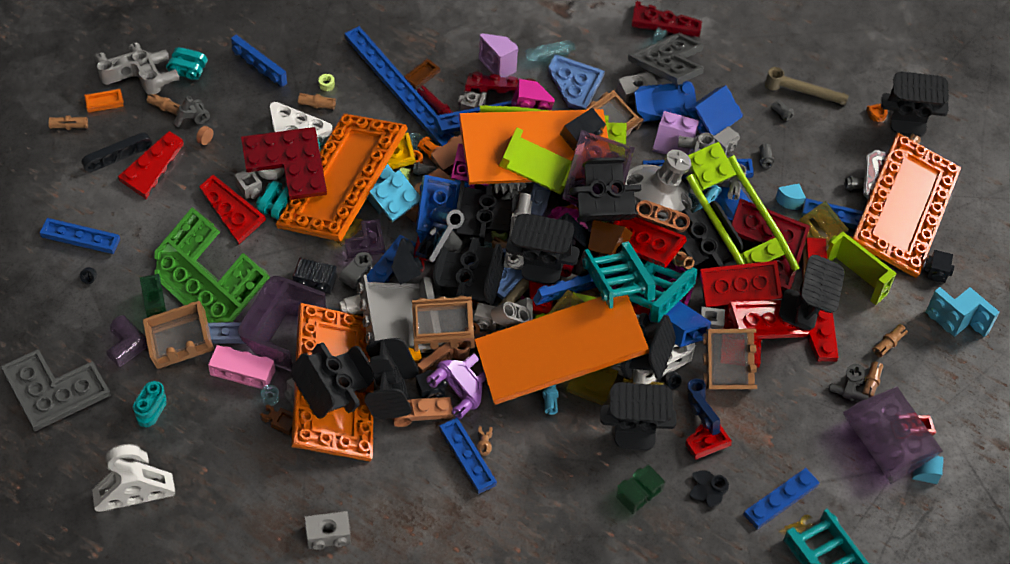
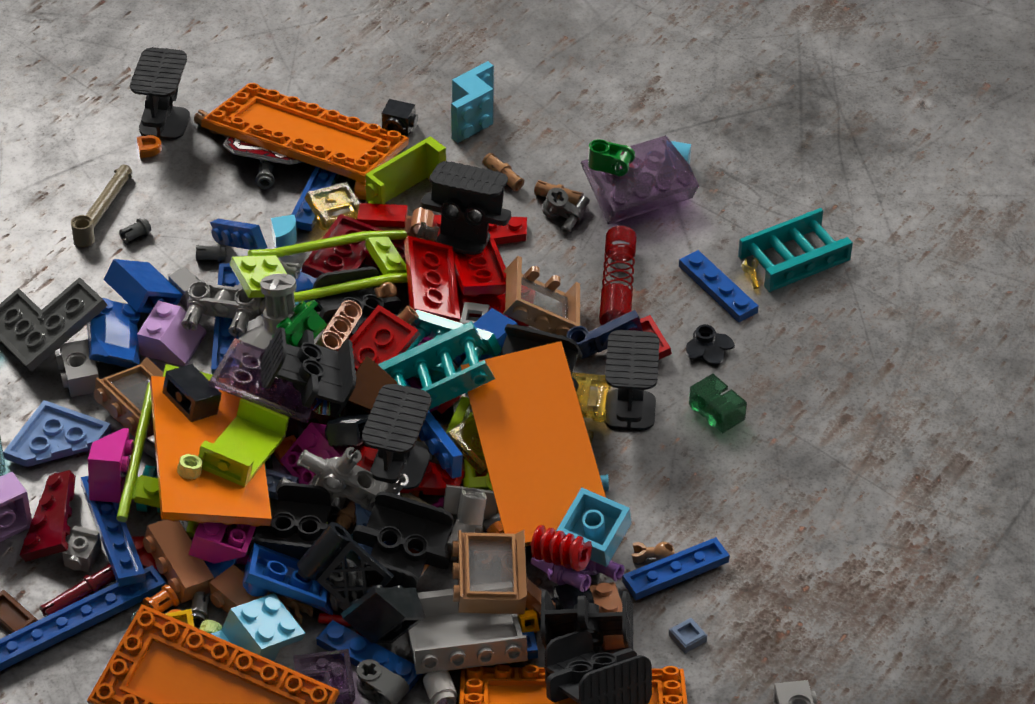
camera: 85 degrees left, 10 degrees down
none -> yellowish green axle [177,454,203,480]
none -> blue plate [210,218,268,250]
none -> green bracket [272,300,327,347]
none -> medium nougat arm [374,282,397,298]
none -> clear smoke wheel [417,222,440,242]
none -> red piece [531,525,592,572]
none -> medium azure brick [556,487,632,567]
none -> green piece [588,139,635,176]
none -> red piece [599,226,637,326]
none -> sand blue tile [669,618,708,653]

